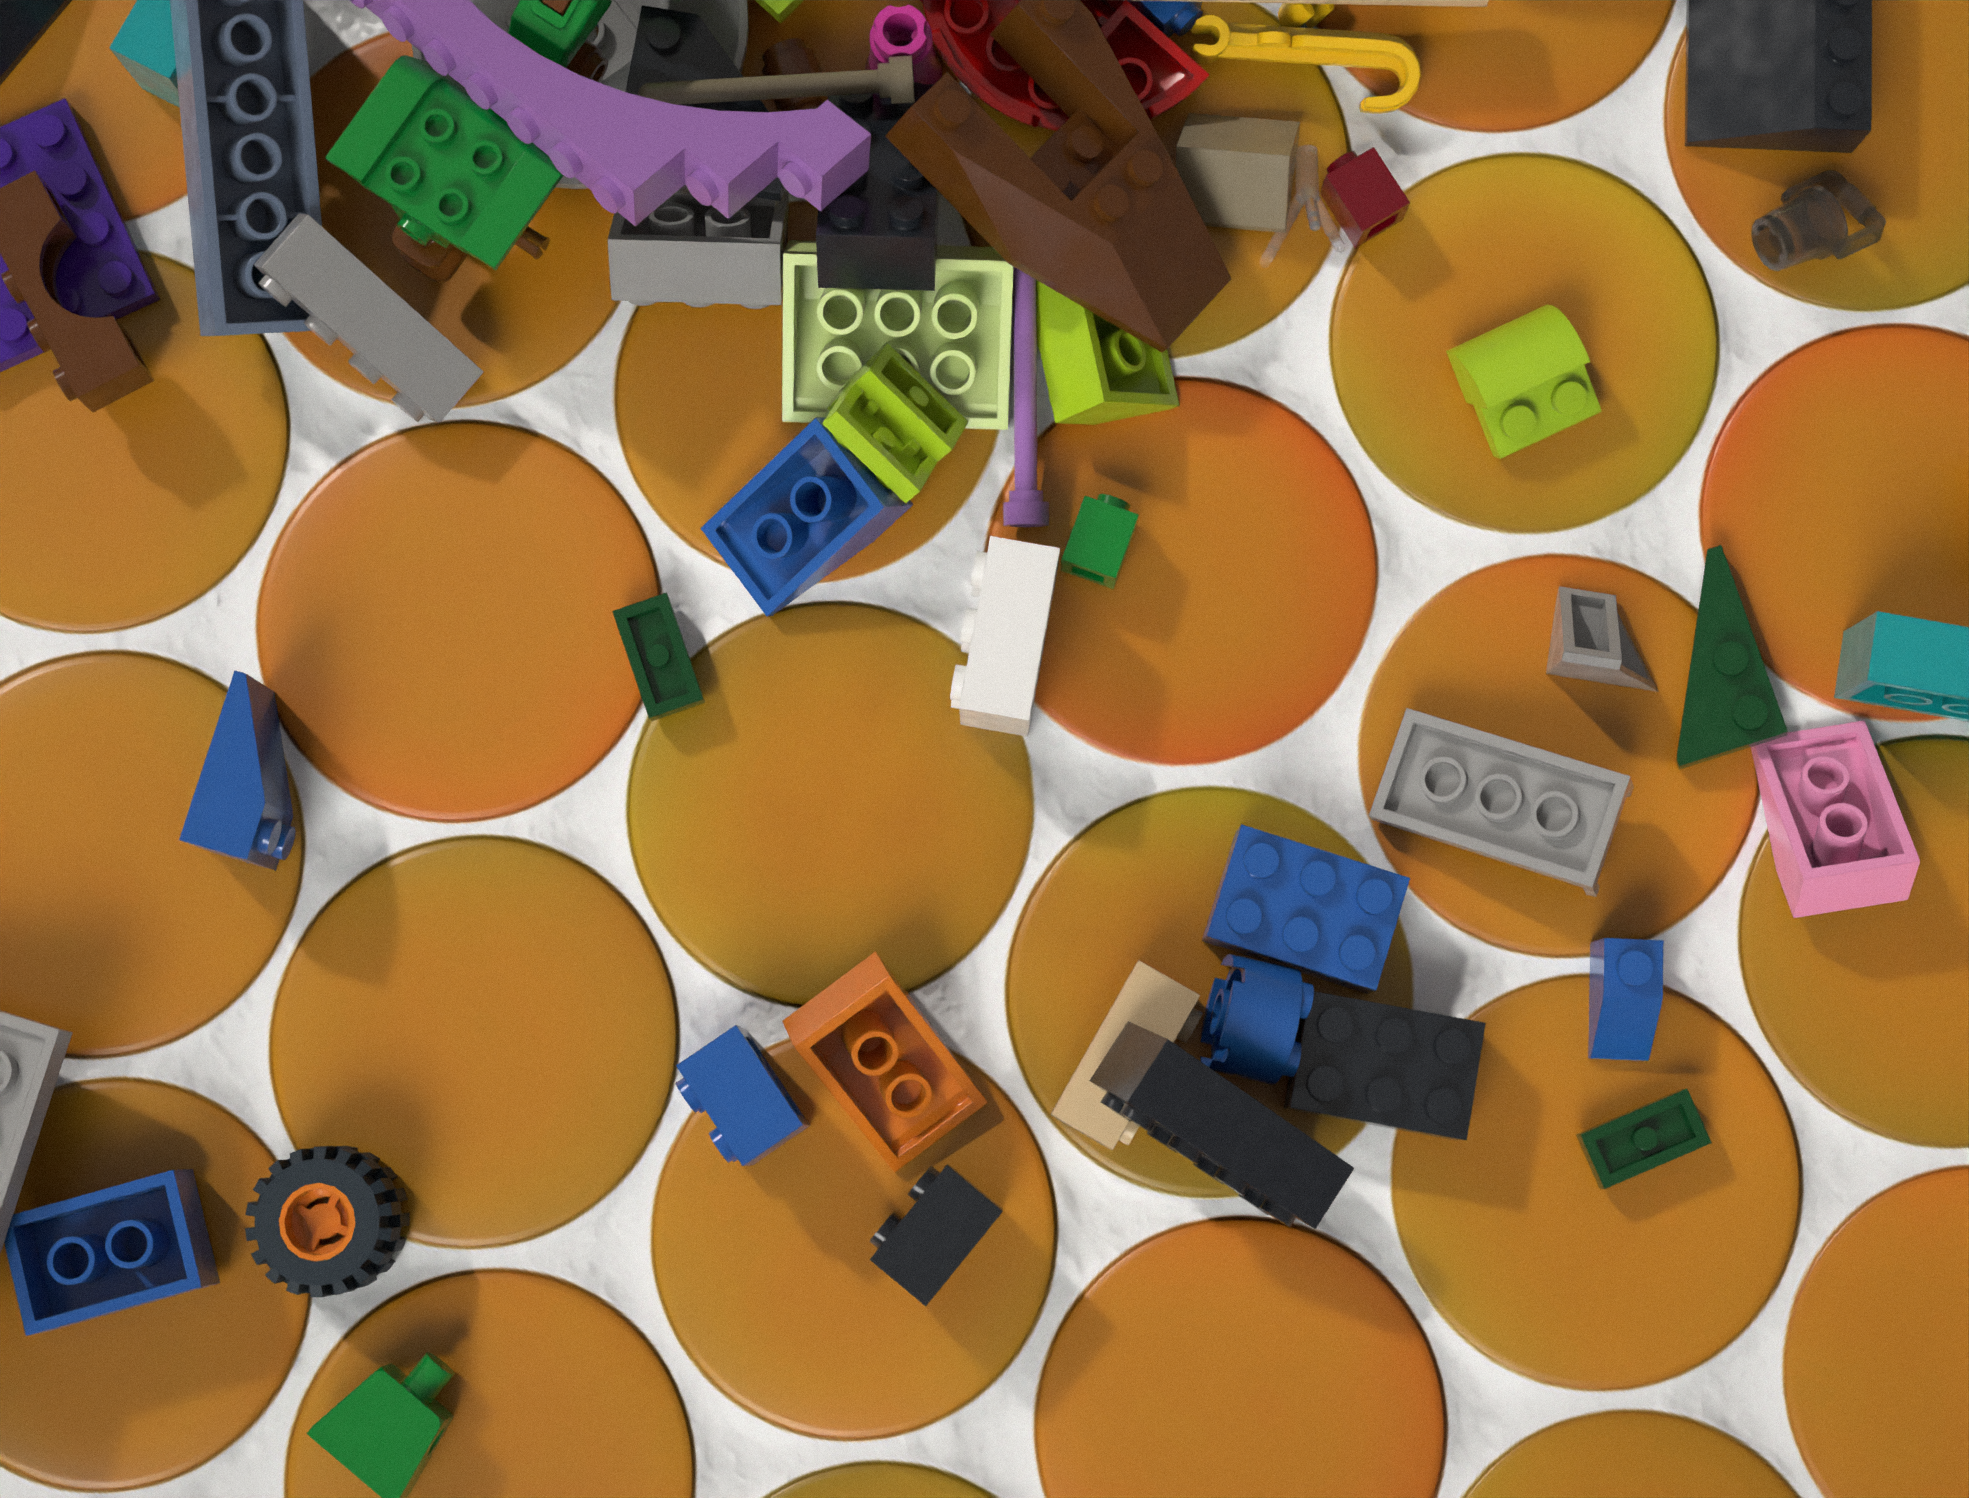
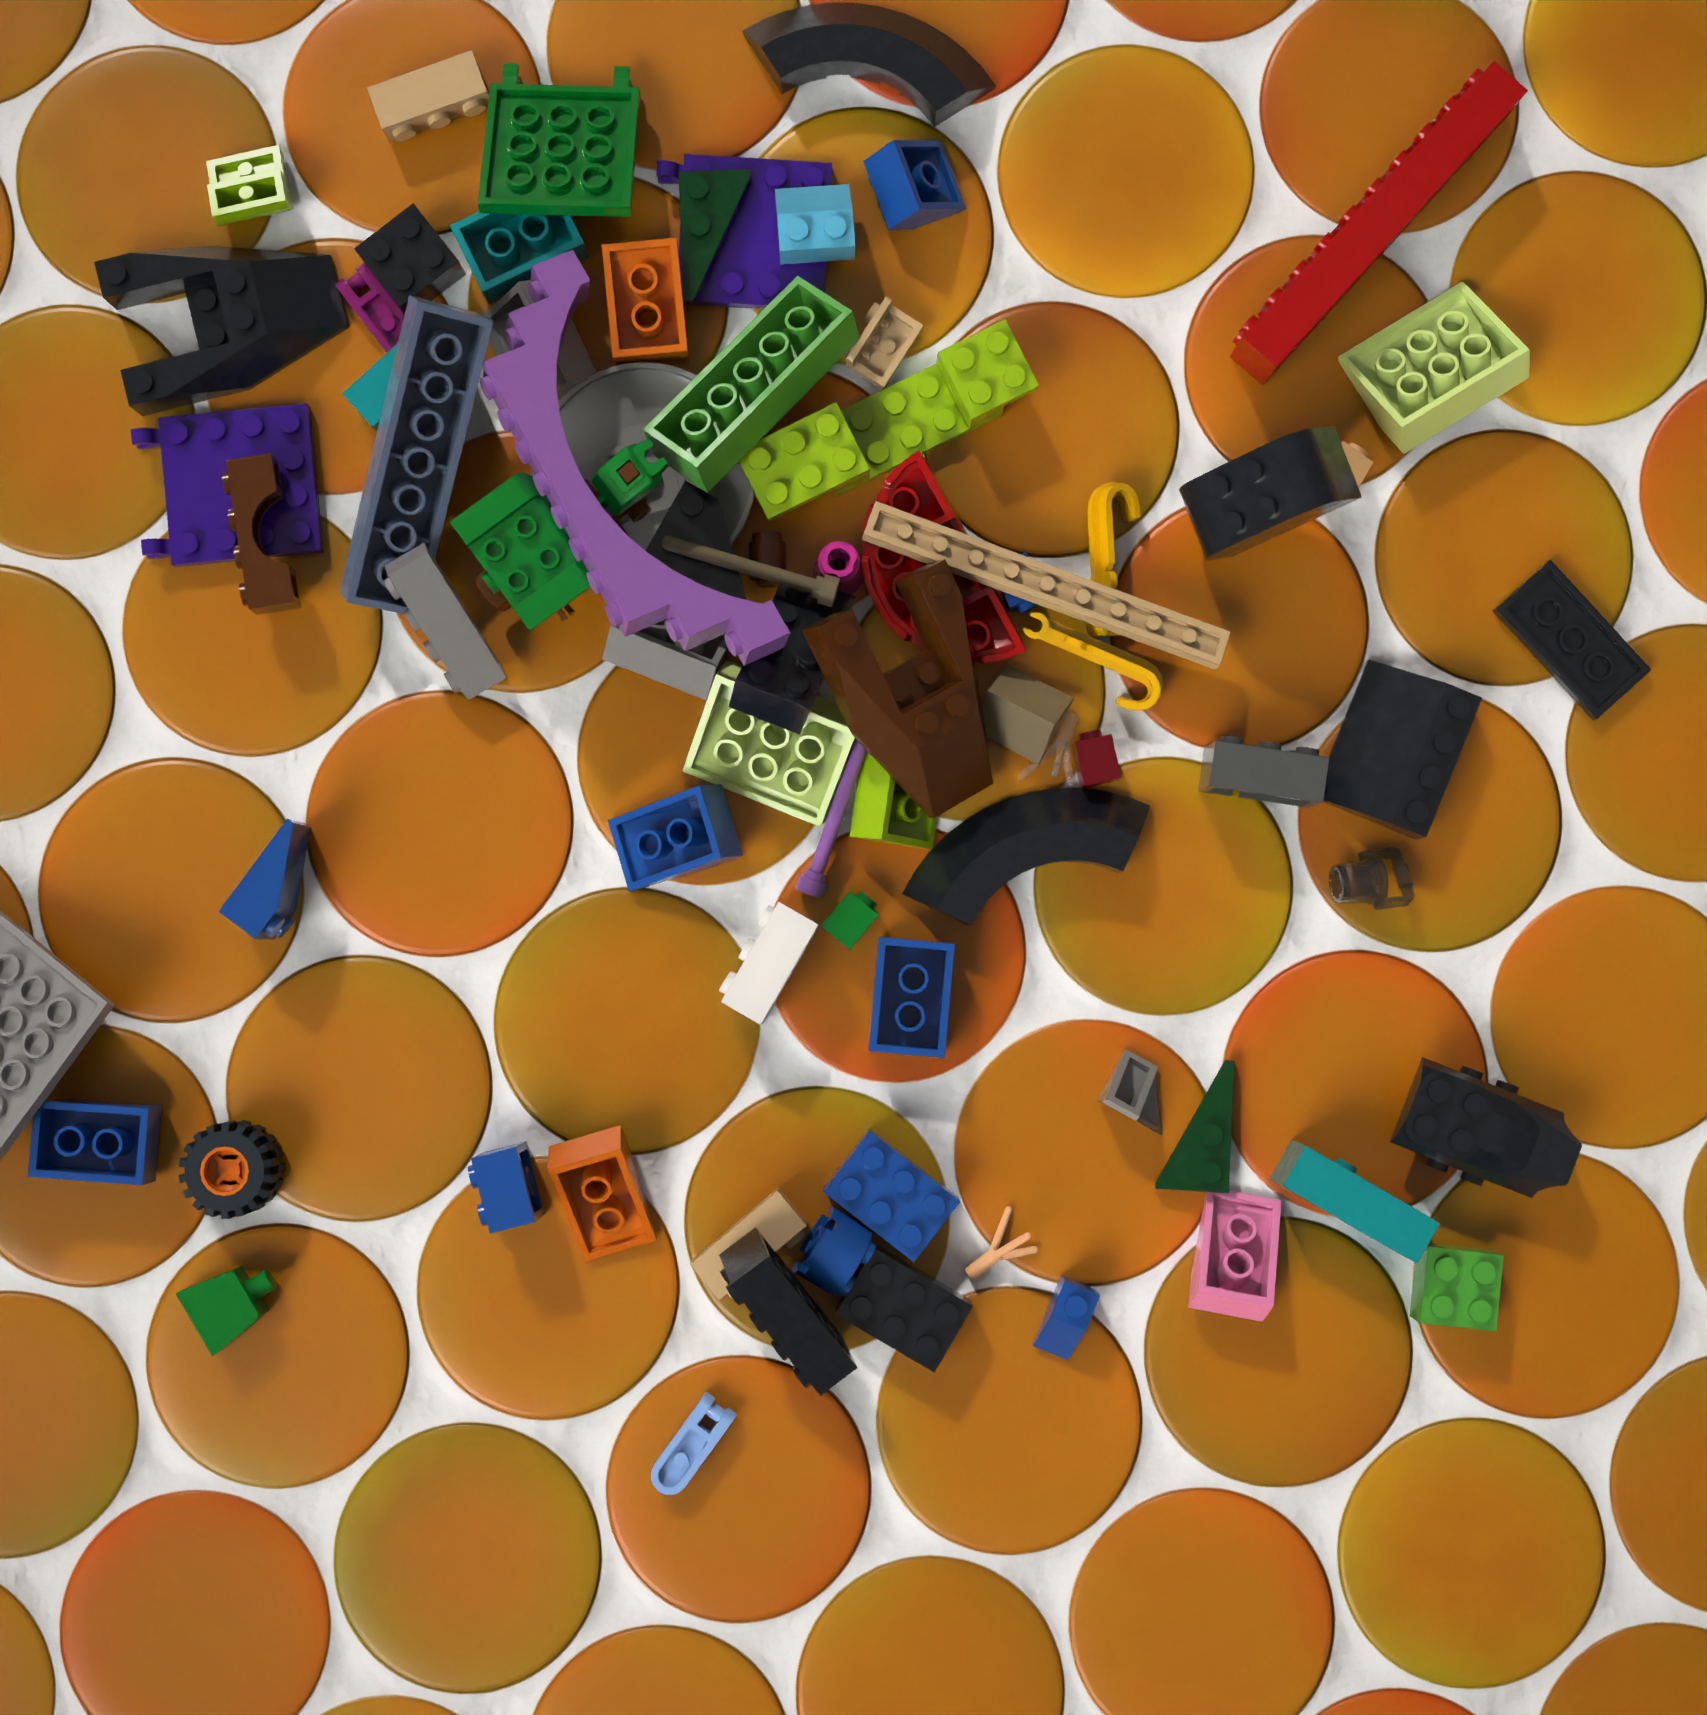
camera: 15 degrees right, 5 degrees up
dark green plate [612,592,706,722] -> none
lime brick [822,343,969,503] -> none
black brick [869,1164,1003,1306] -> none
light grey plate [1369,708,1634,897] -> none
lime brick [1446,304,1602,459] -> none
dark green plate [1576,1088,1712,1189] -> none
none -> light blue plate [651,1391,737,1495]
none -> blue brick [868,937,955,1058]
none -> black brick [902,788,1150,926]
none -> light nougat plant [965,1206,1038,1281]
none -> dark grey piece [1198,736,1329,808]

